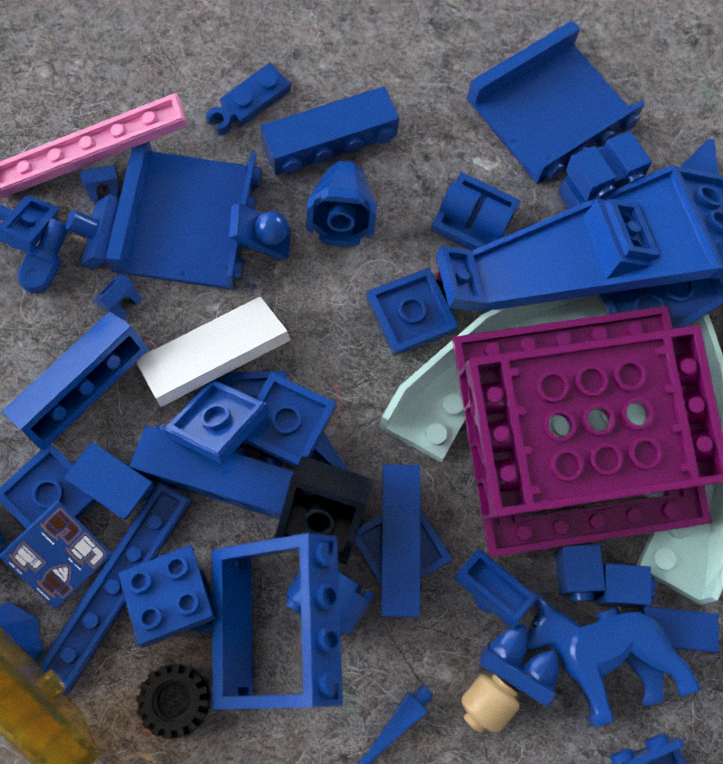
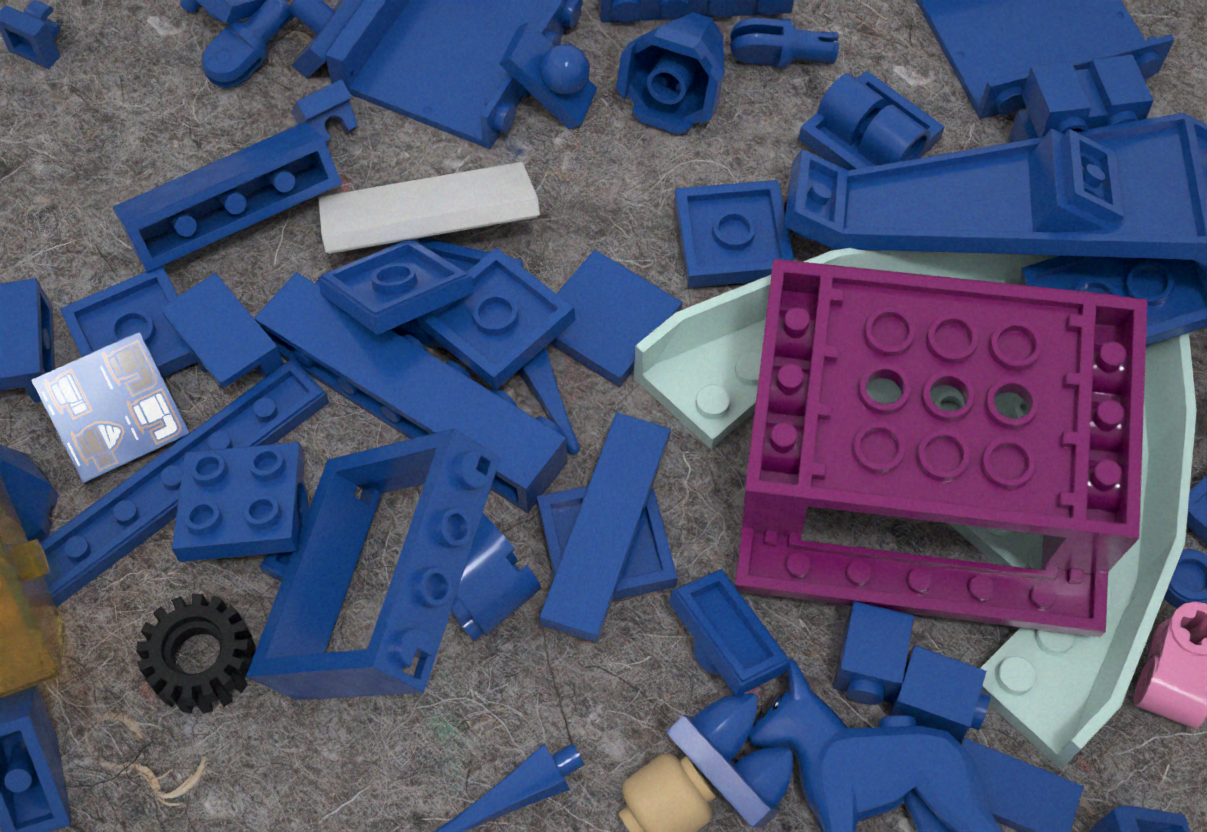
camera: 25 degrees right, 10 degrees down
black slope [274,456,374,565] -> none
none -> blue tile [549,249,682,388]
none -> blue arm [730,18,839,69]

